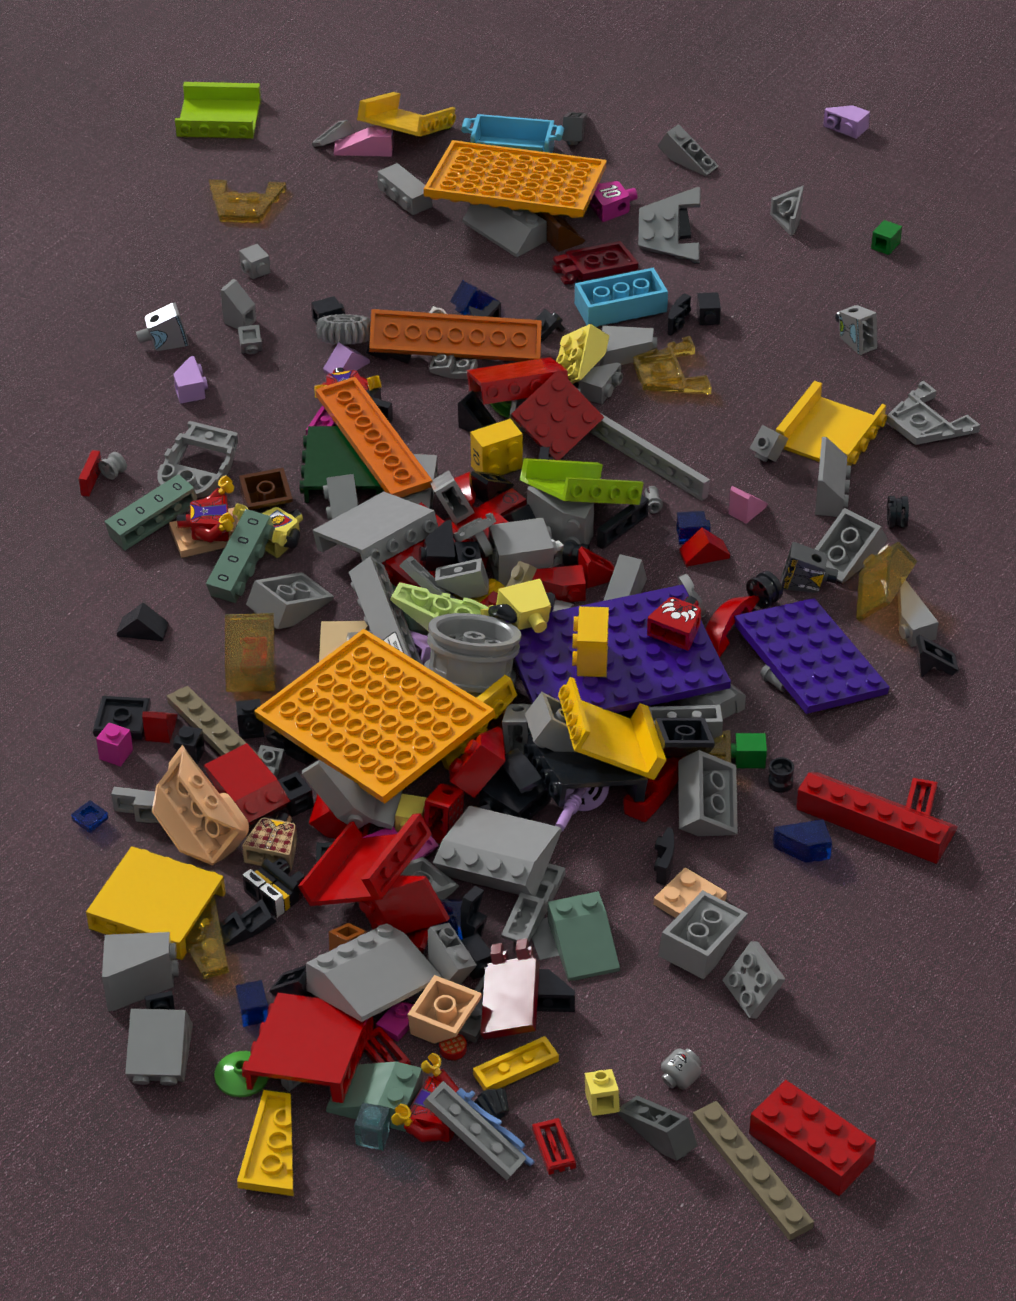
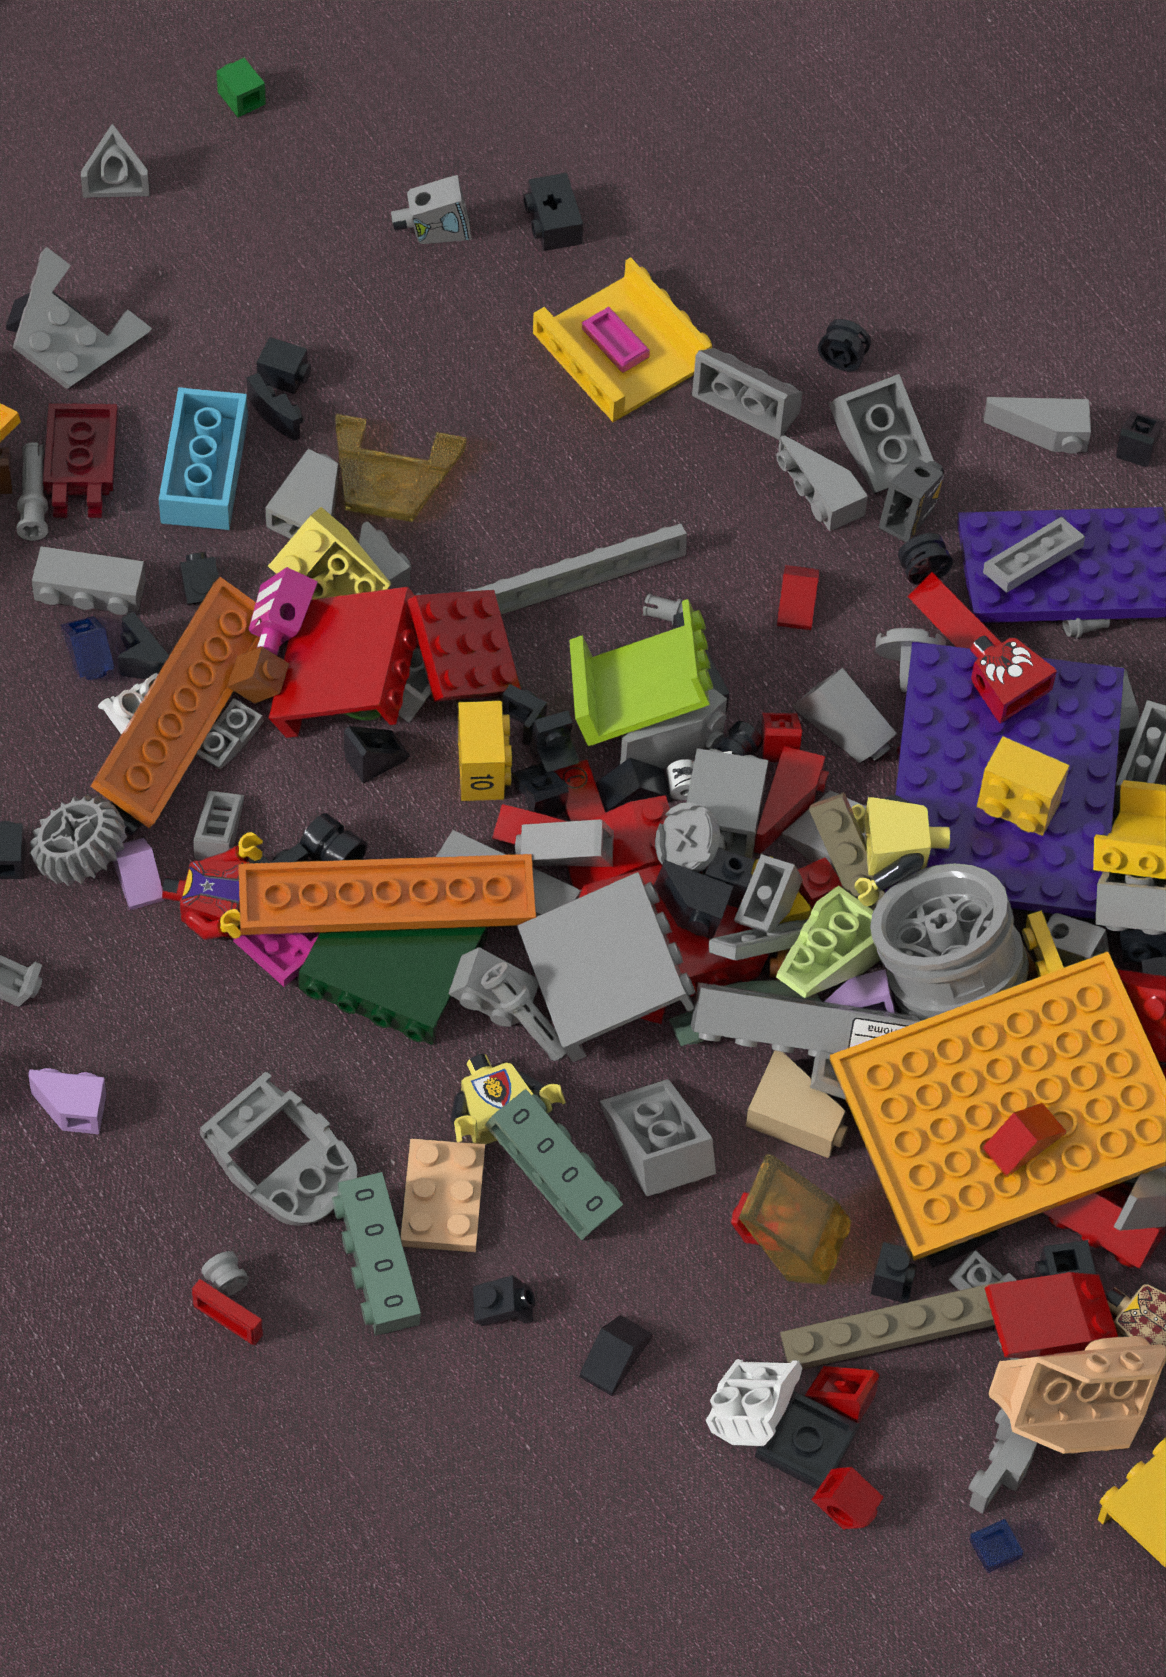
camera: 70 degrees left, 15 degrees up
dark pink brick [96,723,133,767] -> none
black brick [173,726,205,765] -> none
torso [177,475,235,543] -> none
reddish brown slope [239,467,293,510] -> none
clear blue brick [676,511,711,545] -> none
bright pink slope [729,486,768,524] -> none
light grey brick [750,425,789,462] -> none
clear yellow slope [856,541,917,622] -> none
light grey wing [887,381,980,445] -> none
none -> light grey pin [17,442,48,541]
none -> light grey brick [32,546,146,615]
none -> light grey slope [193,791,244,860]
none -> dark orange brick [227,647,289,704]
none -> dark pink torso [249,567,318,655]
none -> black wheel [300,813,368,861]
none -> black bracket [473,1275,535,1326]
none -> light grey pin [481,962,566,1061]
none -> black brick [523,173,583,251]
none -> black slope [530,710,579,772]
none -> dark pink tile [582,306,650,373]
none -> white slope [706,1359,802,1446]
none -> light grey slope [776,435,868,532]
none -> red brick [811,1467,884,1530]
none -> light grey plate [983,517,1085,593]
none -> red slope [983,1103,1066,1178]

